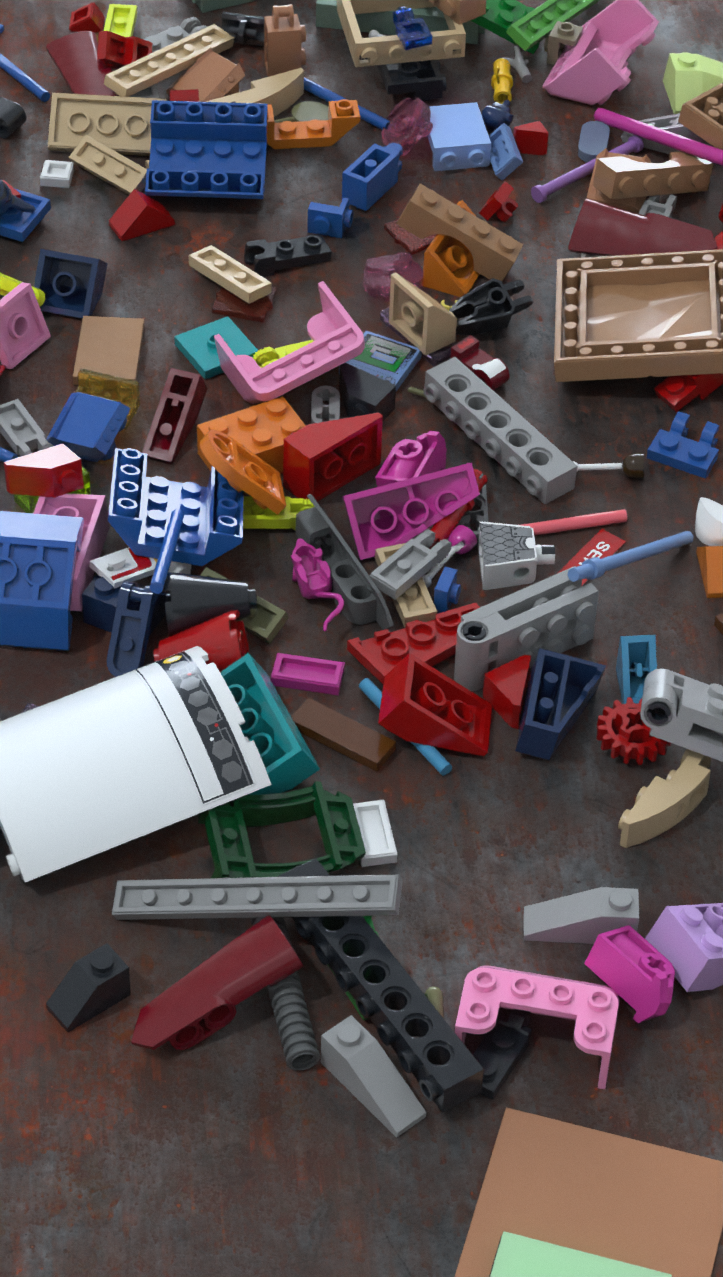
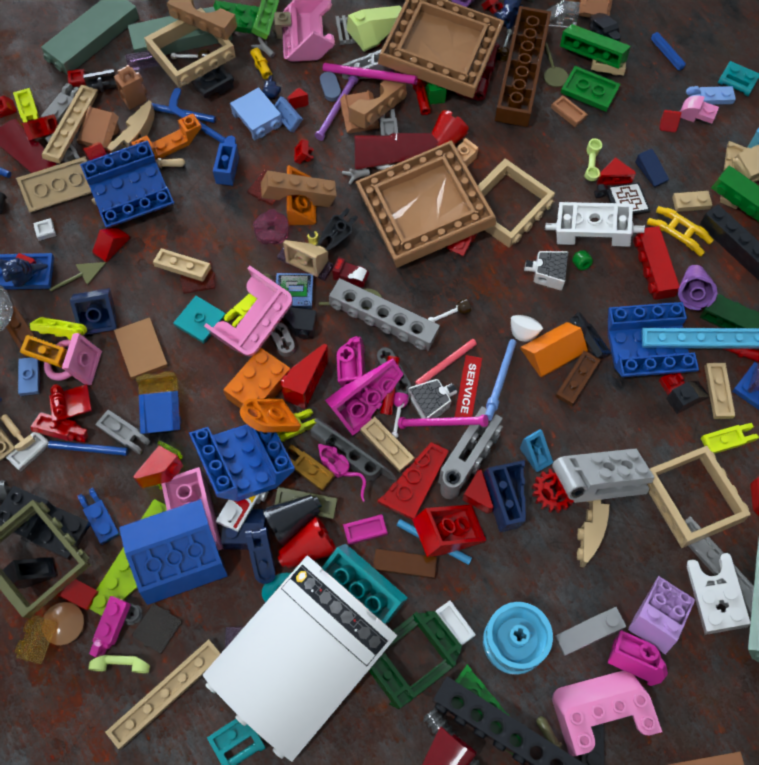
camera: 25 degrees left, 20 degrees up
tan plate [69,135,147,195] -> none
light grey tile [112,874,403,920] -> none
dark red slope [142,368,208,464] -> none
blue bar [150,509,184,594] -> none
black plate [244,234,332,277] -> none
olive piece [274,101,328,123] -> none
blue bracket [308,197,354,238] -> none
light grey hinge [369,529,452,600] -> none
clear pink plate [382,97,433,156] -> none
clear blue plate [393,6,433,50] -> none
blue plate [434,567,461,614] -> none
blue plate [647,411,719,479] -> none
none -> olive piece [49,262,106,291]
none -> red tile [67,69,86,87]
none -> clear purple tile [125,50,160,70]
none -> tan piece [156,158,185,168]
none -> blue piece [169,88,226,143]
none -> pearl gold hinge [288,445,335,492]
none -> light grey tile [336,15,356,45]
none -> light grey bar [342,169,370,185]
none -> dark pink bar [398,415,488,429]
none -> medium azure piece [483,602,553,675]

